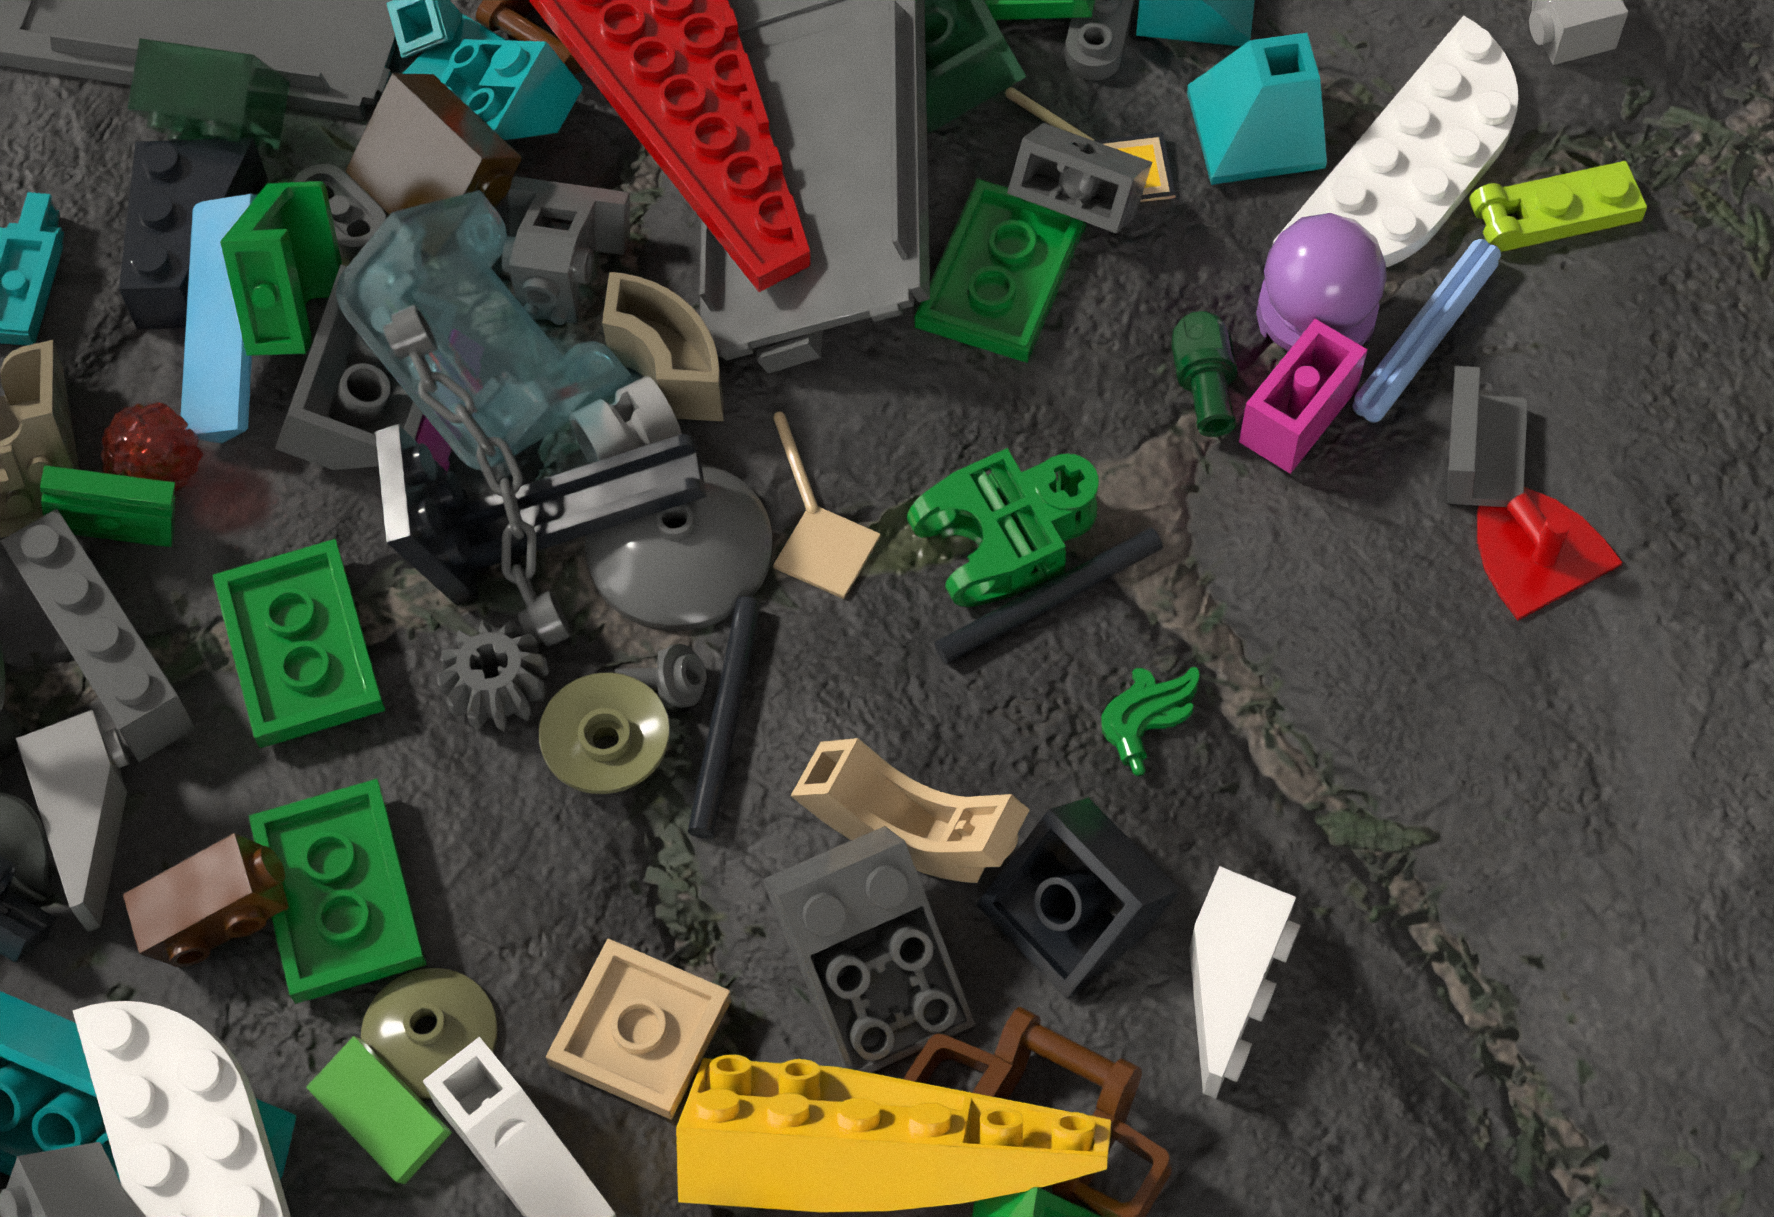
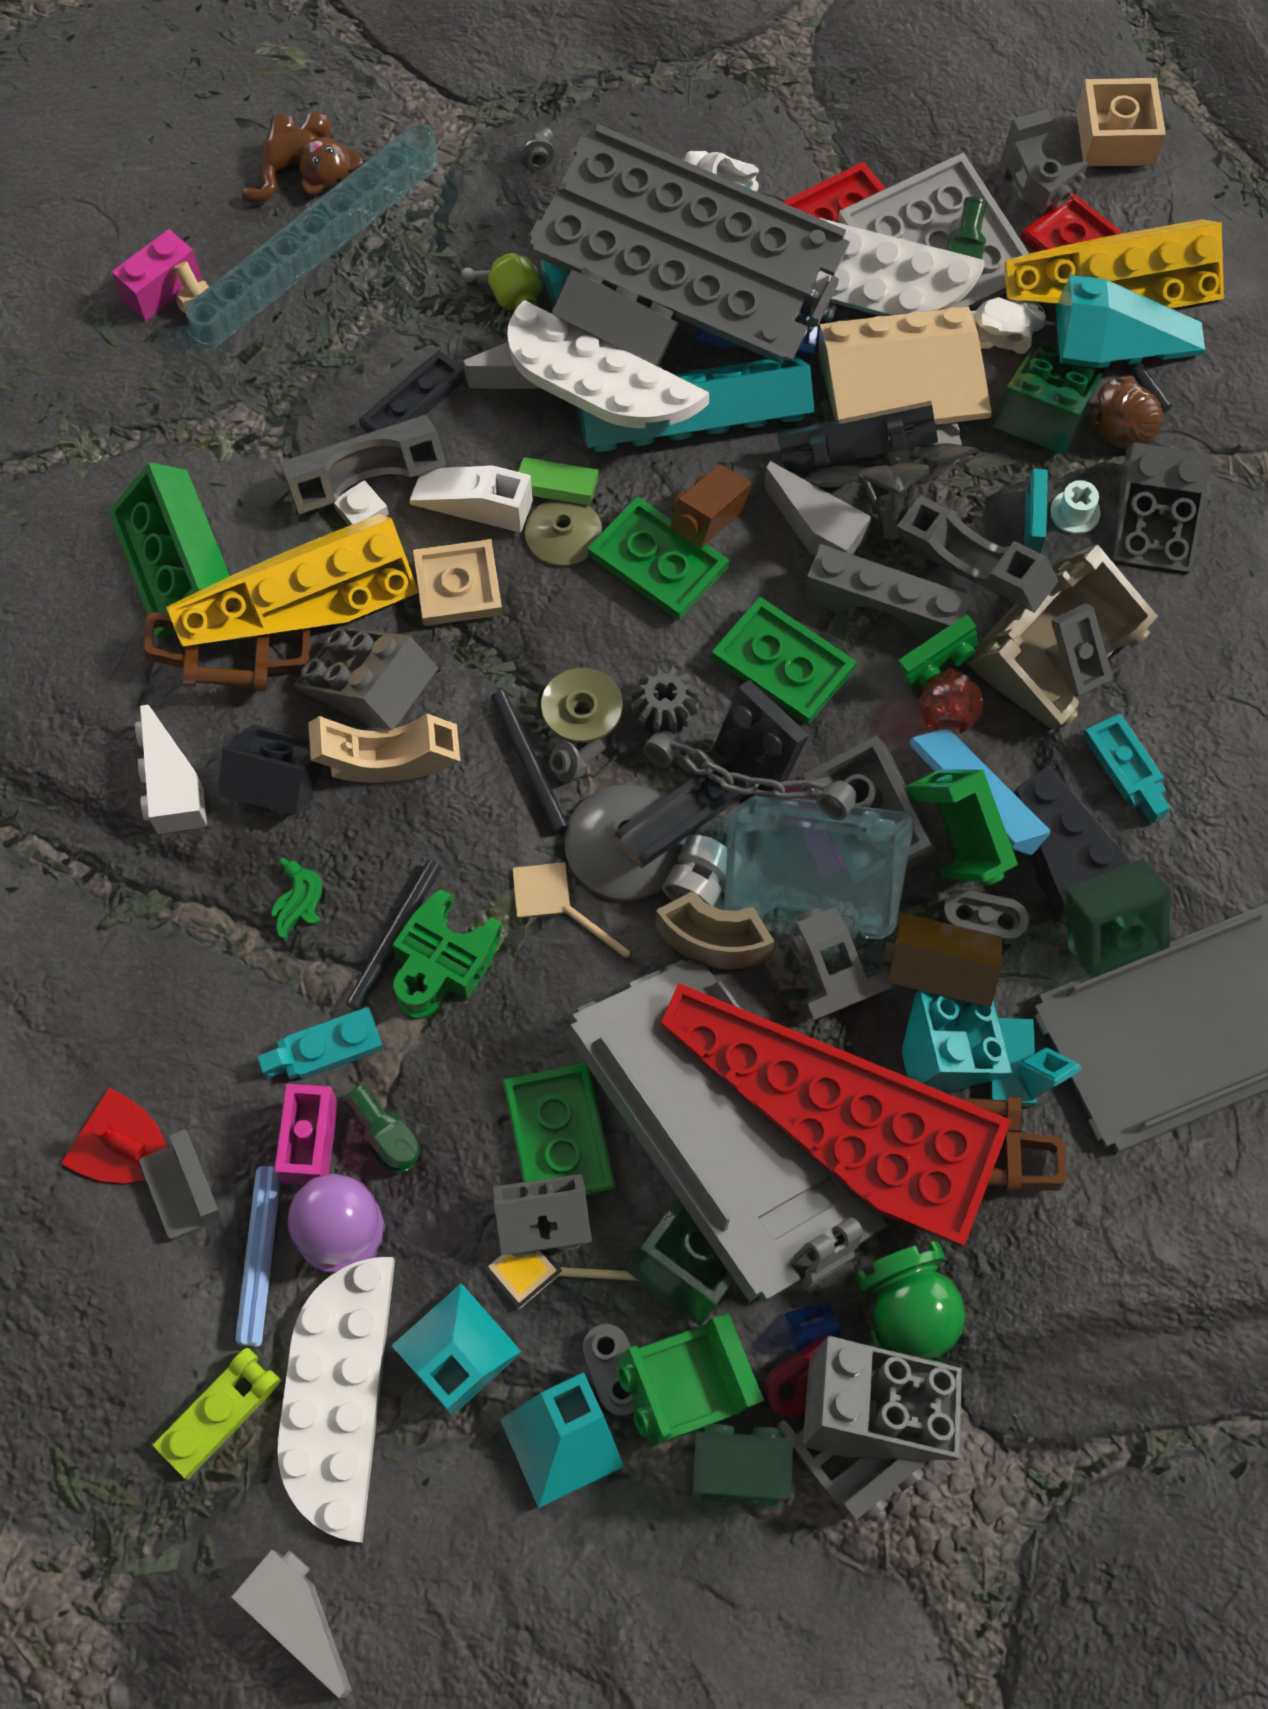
camera: 145 degrees right, 5 degrees up
none -> teal hinge [258,1007,384,1080]

